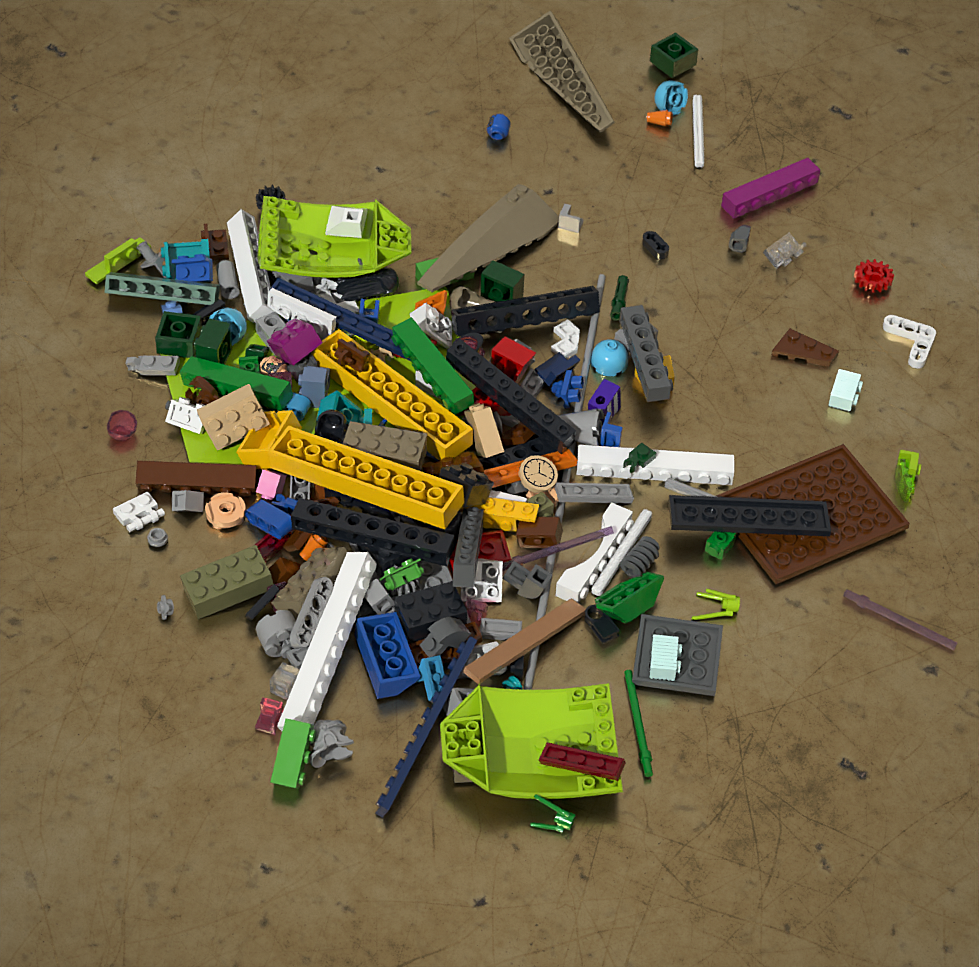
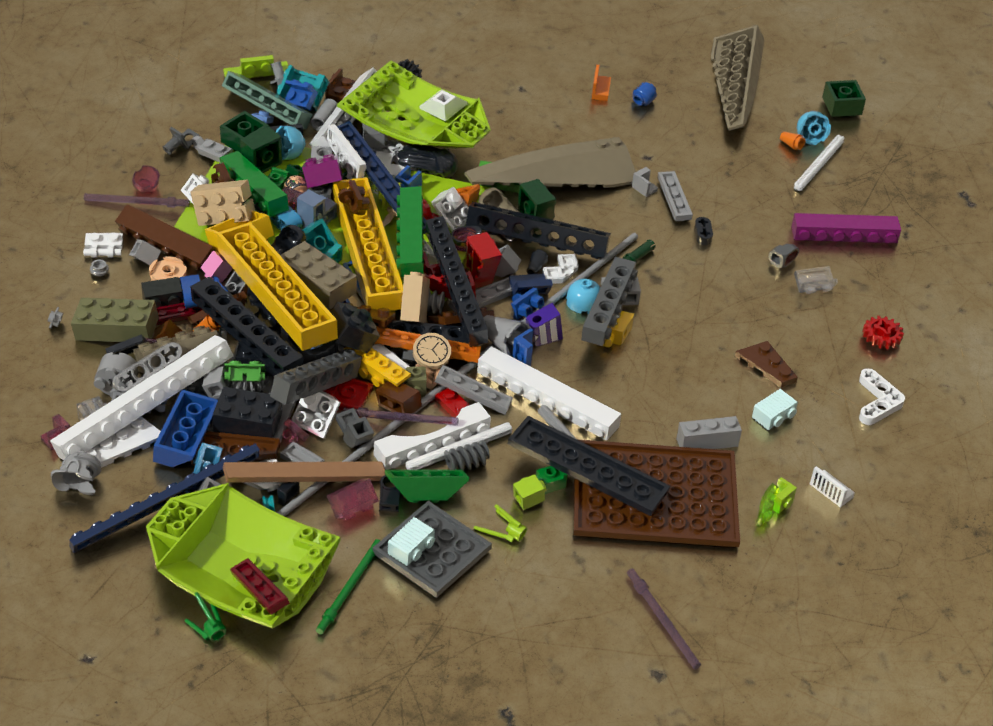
camera: 30 degrees right, 5 degrees down
bright green brick [270,718,316,789] -> none
dark grey brick [420,617,471,657] -> none
dark green plate [623,443,657,473] -> none
none -> bar [84,193,190,208]
none -> white wing [87,417,161,468]
none -> pearl dark grey brick [141,277,183,307]
none -> dark grey bracket [162,127,200,155]
none -> clear pink brick [327,478,379,520]
none -> red plate [435,388,469,419]
none -> lime brick [513,474,546,511]
none -> black cone [526,250,548,274]
none -> orange panel [592,64,611,101]
none -> light grey plate [657,171,693,221]
none -> light grey brick [676,416,742,449]
none -> white panel [810,466,855,507]

